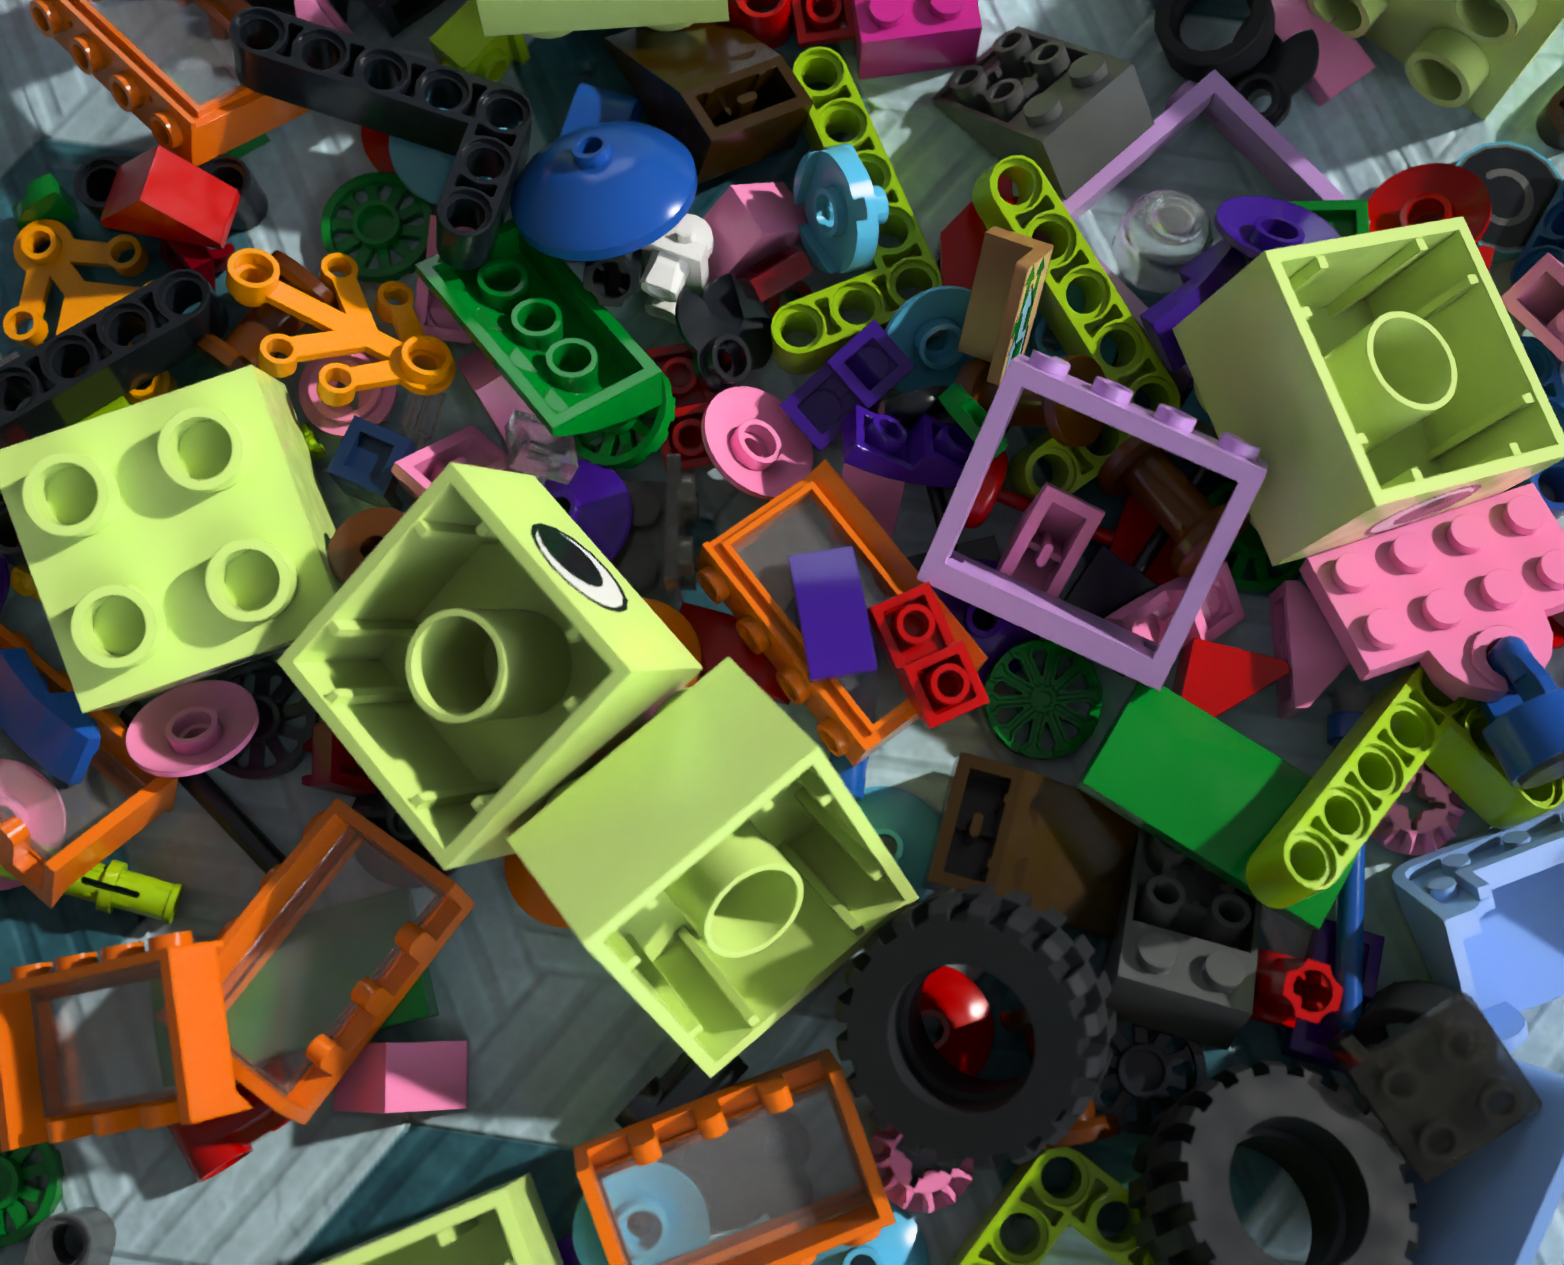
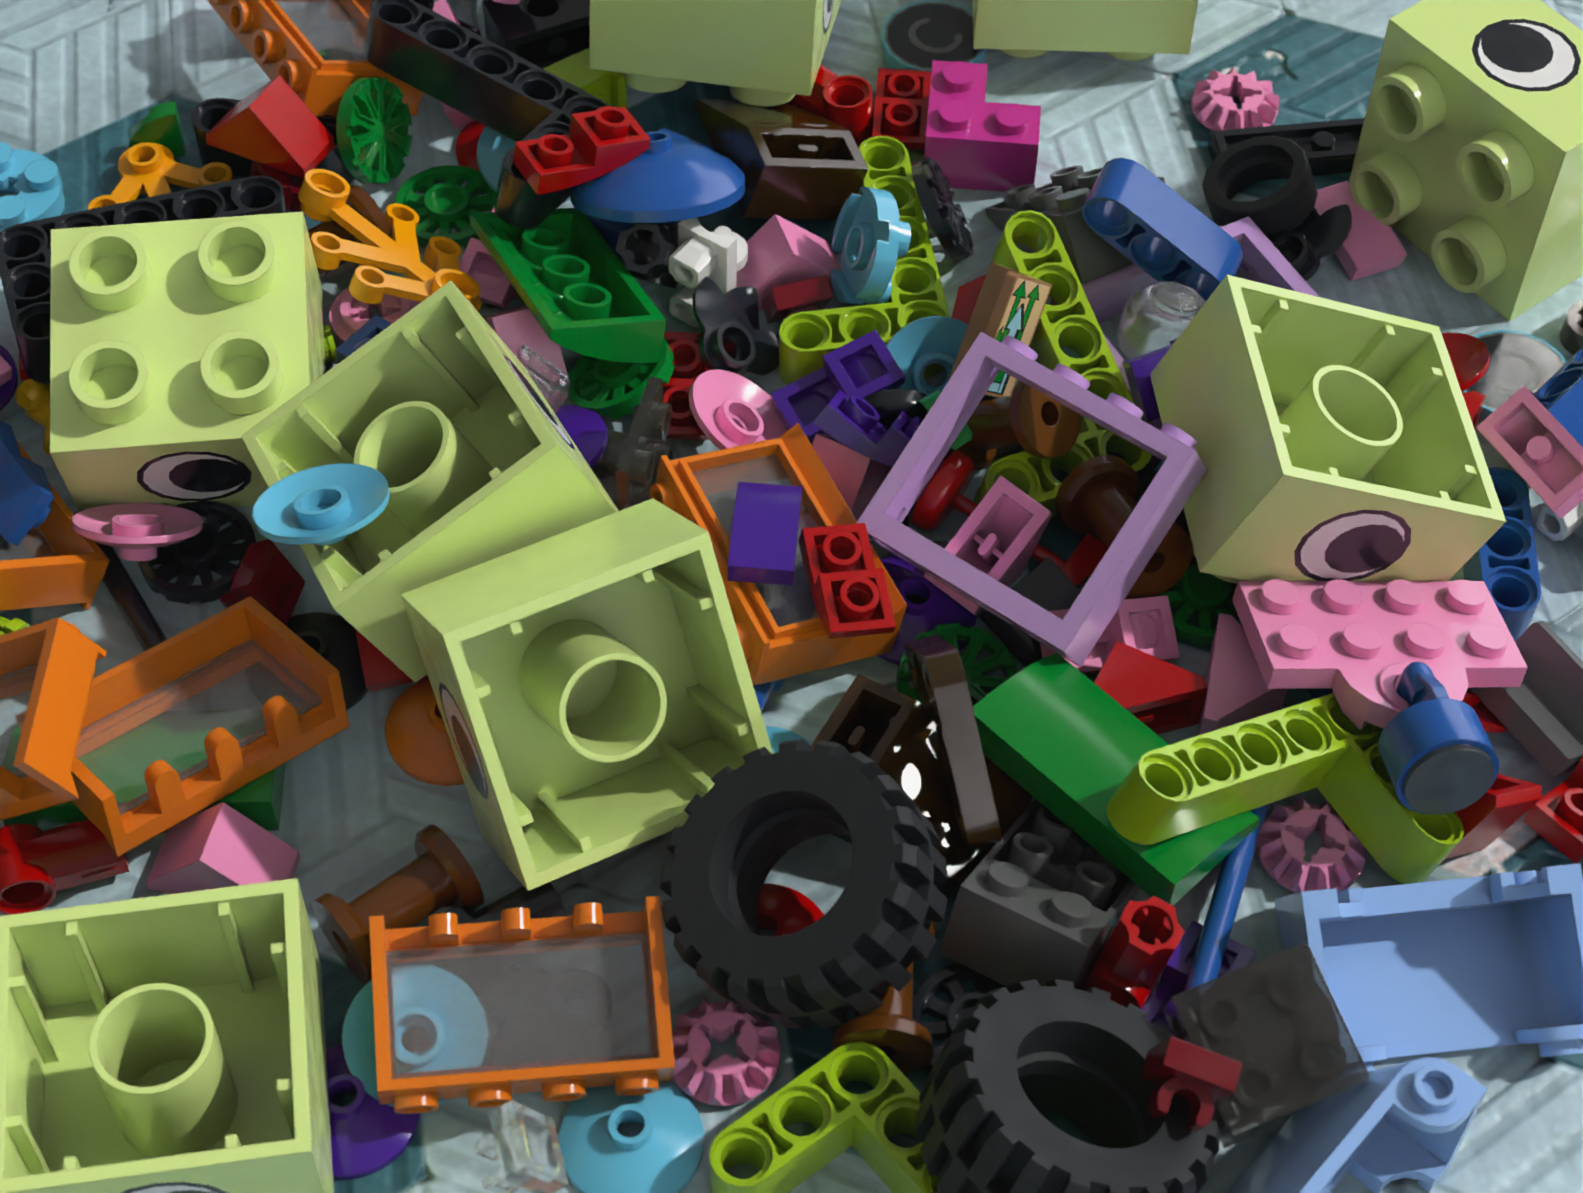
camera: 10 degrees right, 25 degrees down
none -> medium azure dish [252,463,390,545]
none -> reddish brown piece [312,824,484,983]
none -> green wheel [336,77,412,184]
none -> red slope [513,106,650,195]
none -> dark brown beam [905,635,1001,850]
none -> black wheel [911,157,974,262]
none -> blue beam [1082,158,1243,309]
none -> dark red tile [1140,1036,1243,1133]

